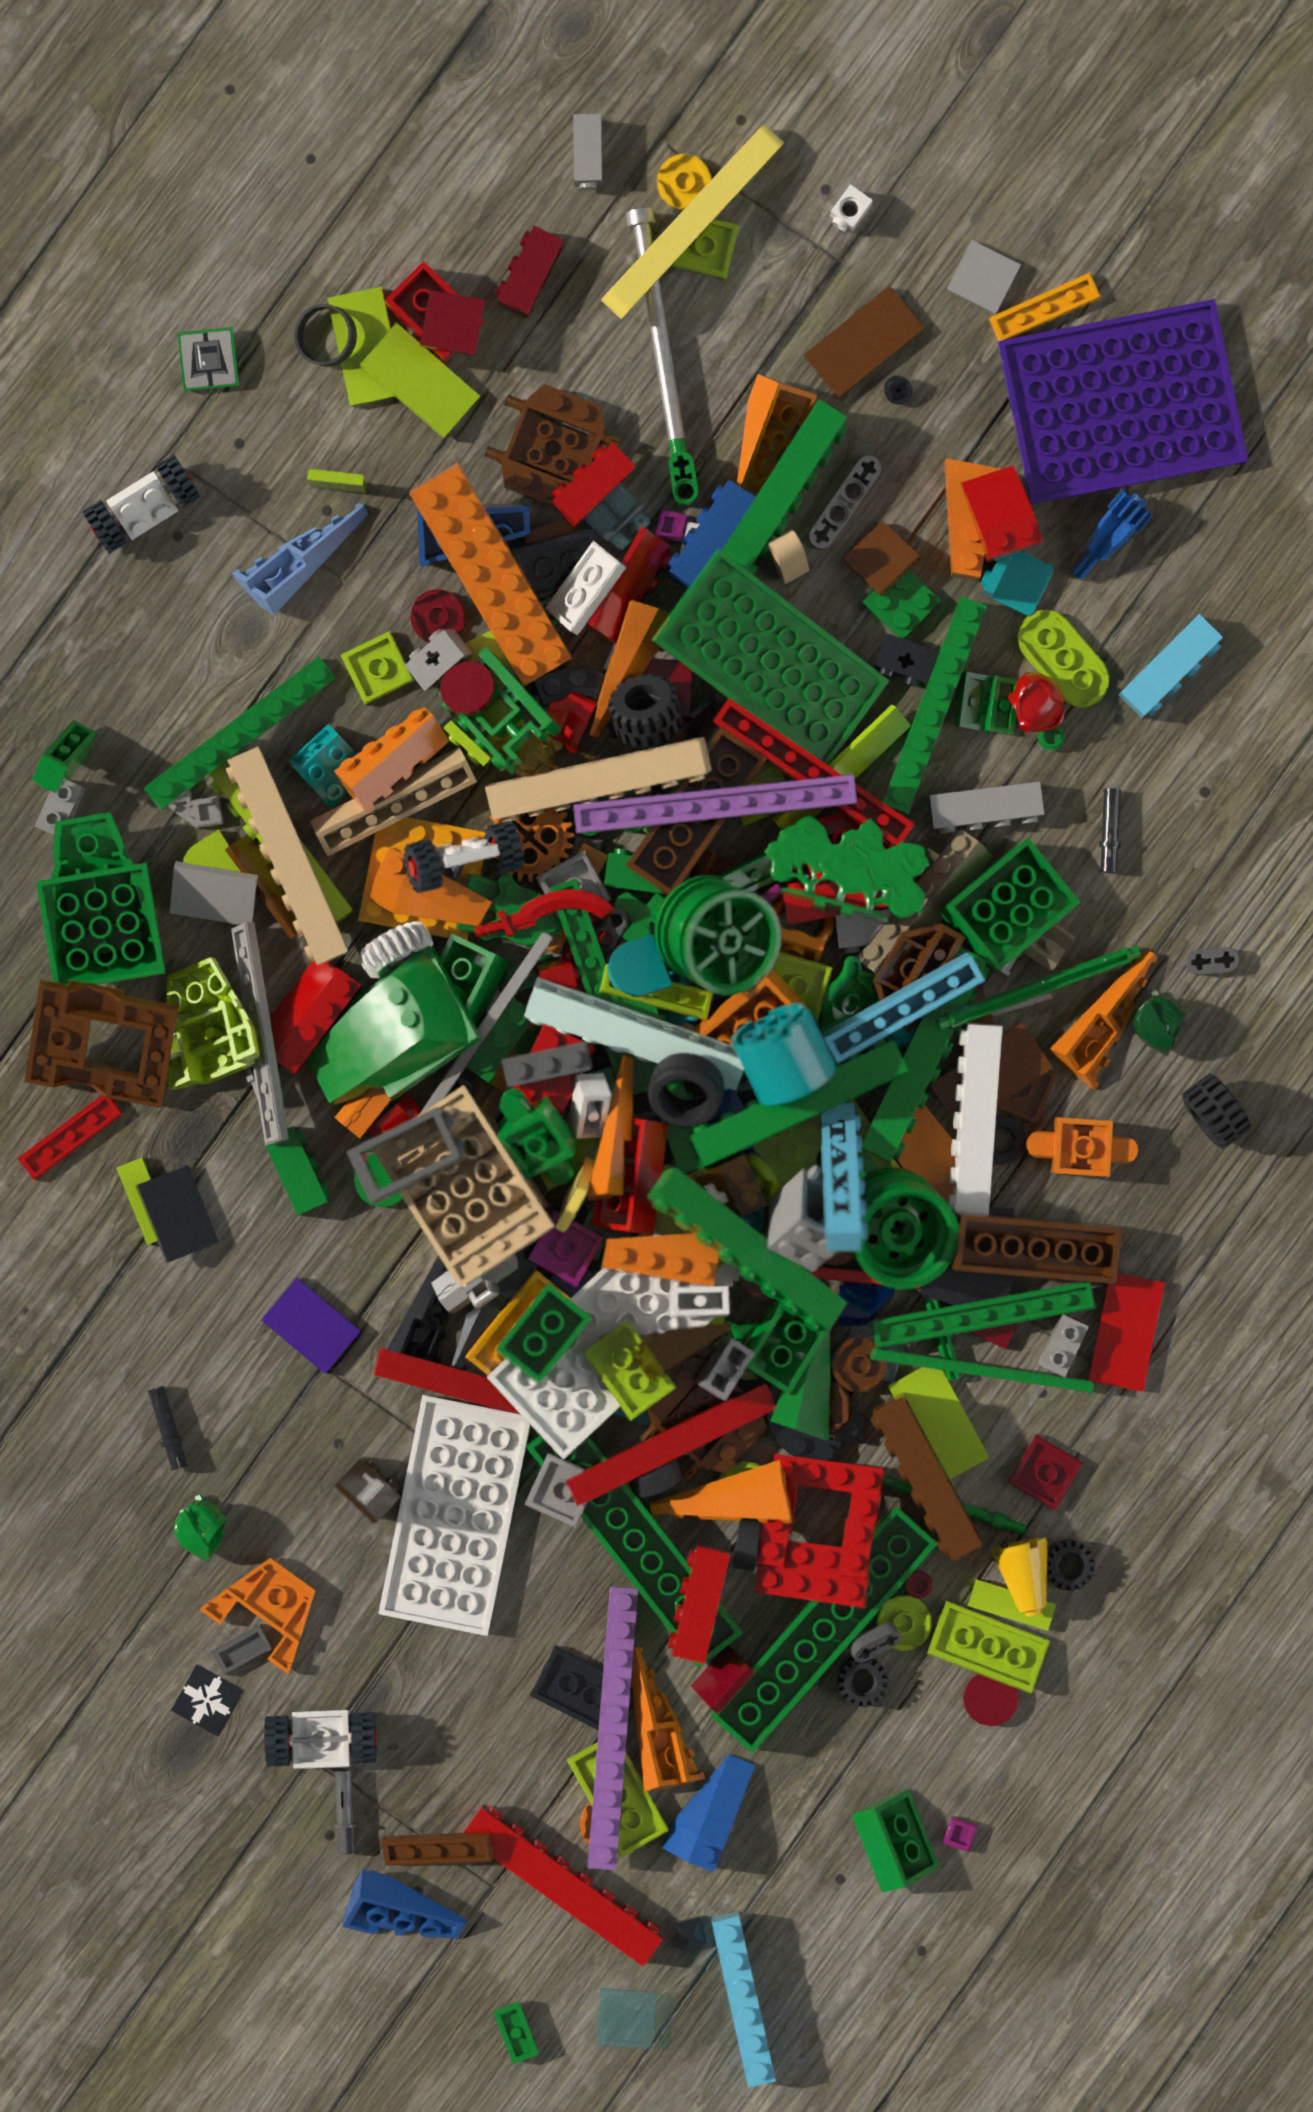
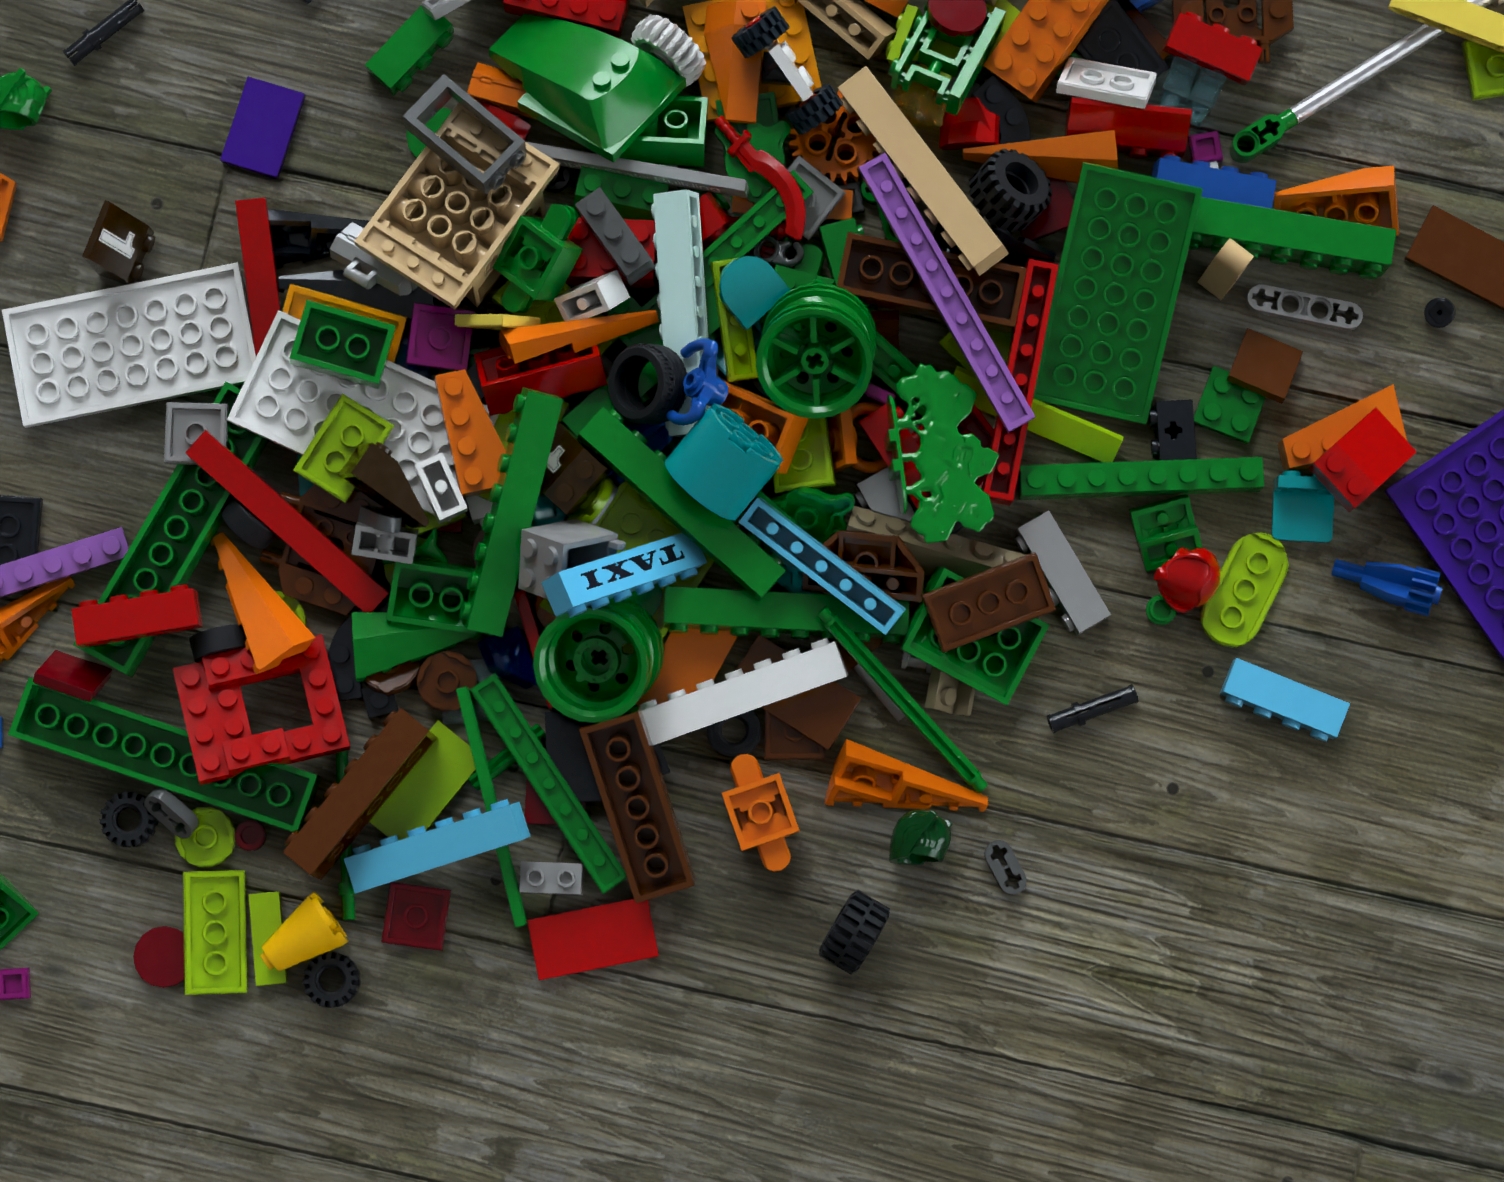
camera: 65 degrees right, 5 degrees down
none -> medium azure brick [344,799,531,893]
none -> dark grey beam [358,505,403,533]
none -> blue piece [666,338,728,426]
none -> reddish brown tile [921,552,1056,653]

